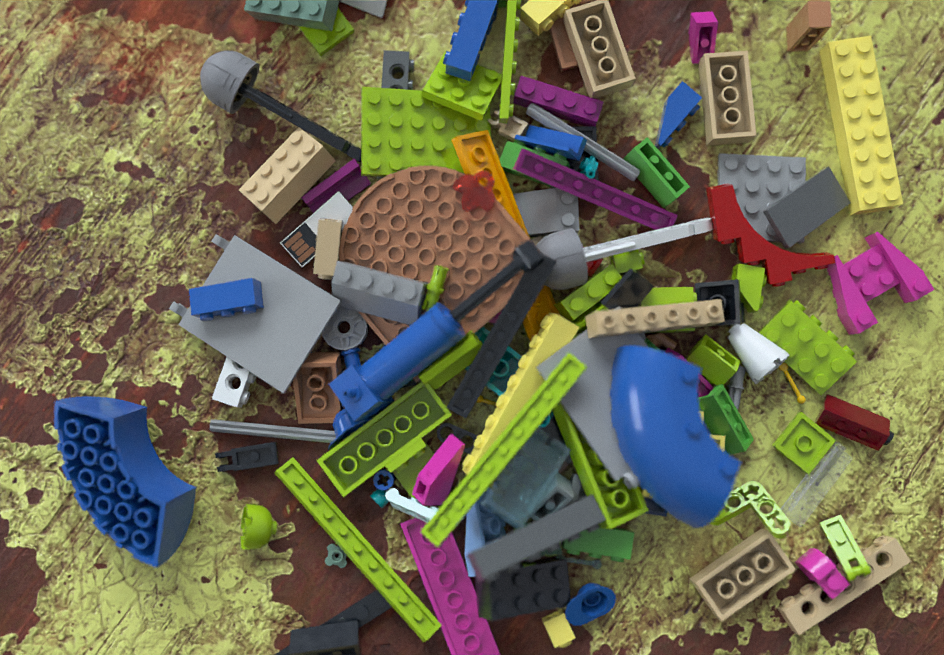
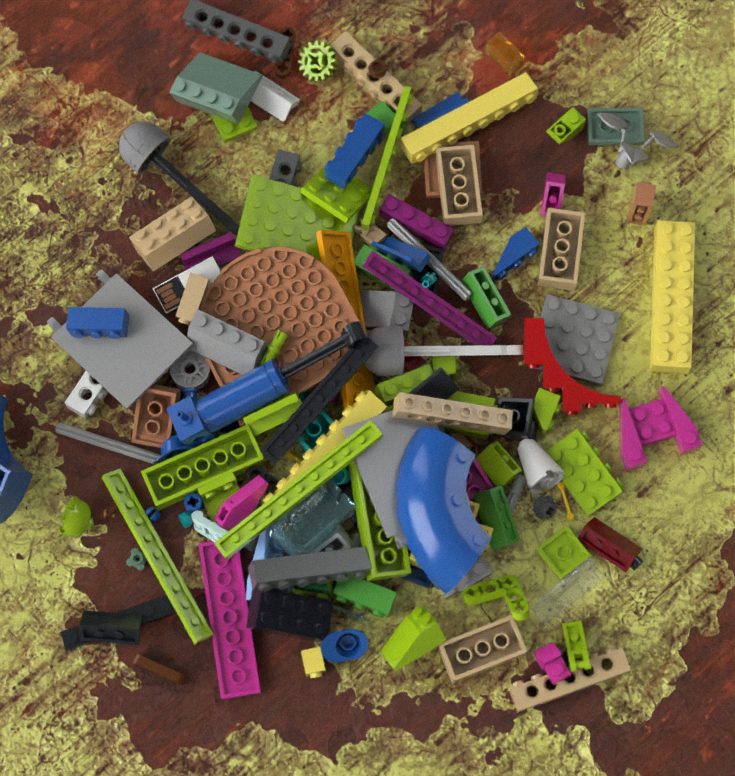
camera: 15 degrees right, 10 degrees down
black hinge [215,442,280,472] -> none
clear red plate [452,171,495,212] -> none
dark grey tile [763,166,851,249] -> none
none -> blue hinge [145,507,161,523]
none -> lime slope [380,606,447,672]
none -> dark grey gear [532,495,557,520]

